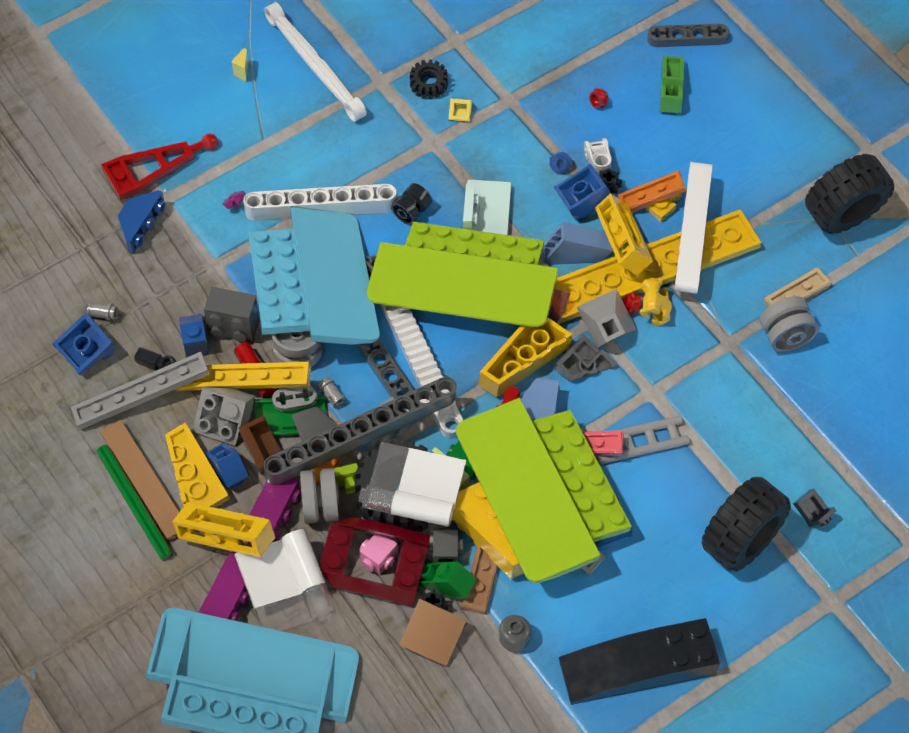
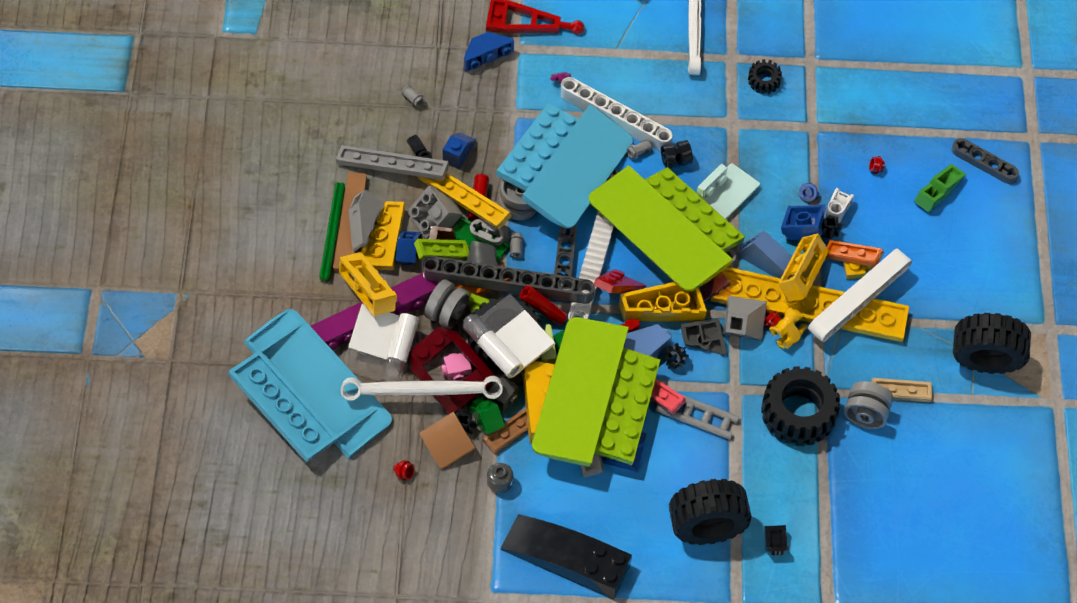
camera: 35 degrees right, 0 degrees up
blue slope [52,312,116,375] -> none
dark grey brick [204,287,260,342] -> none
light yellow slope [449,98,472,122] -> none
none -> white piece [341,376,503,400]
none -> light grey slope [348,189,383,252]
none -> red plate [393,460,415,481]
none -> lime plate [414,239,469,261]
none -> red piece [520,285,567,326]
none -> red wing [594,269,647,293]
none -> light grey pin [627,140,652,159]
none -> black gear [663,343,689,369]
none -> black tyre [761,366,841,446]

